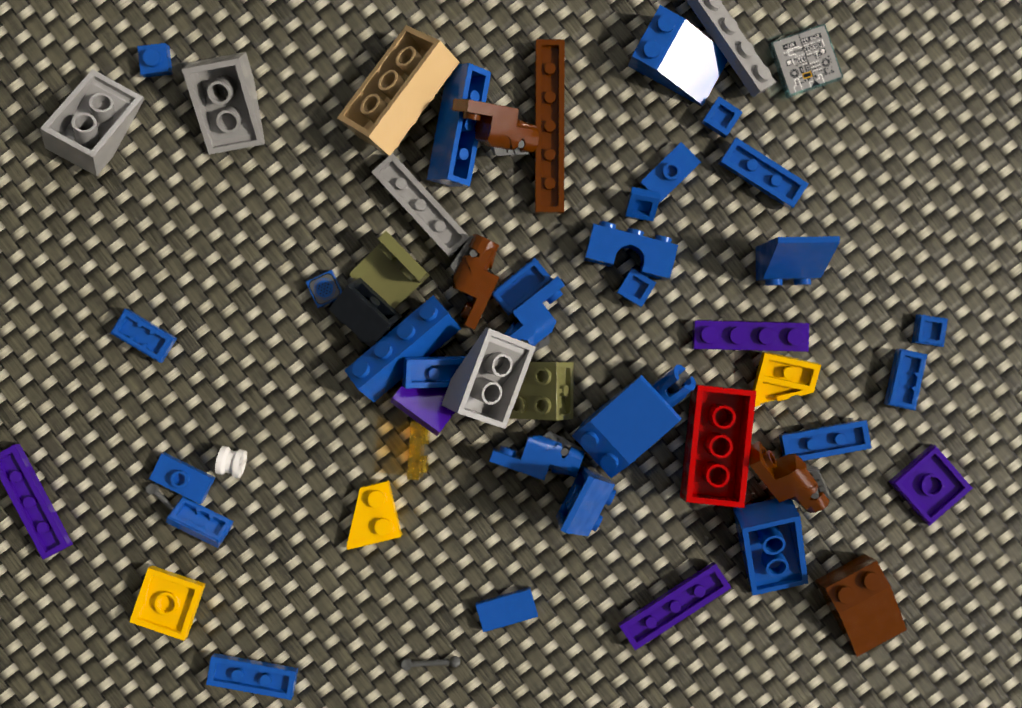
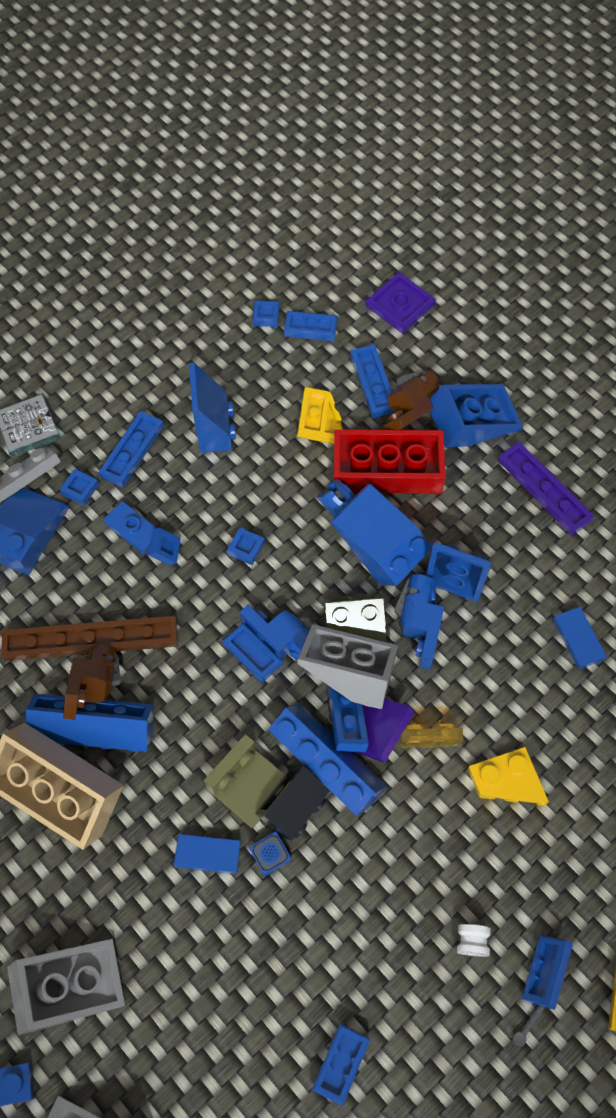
camera: 90 degrees left, 25 degrees down
blue plate [149,452,216,504] -> none
light grey plate [371,153,469,258] -> none
reddish brown plate [450,234,499,330] -> none
blue arch [583,221,678,281] -> none
dark purple plate [692,320,809,352] -> none
reddish brown slope [815,554,907,657] -> none
none -> blue tile [174,834,241,874]

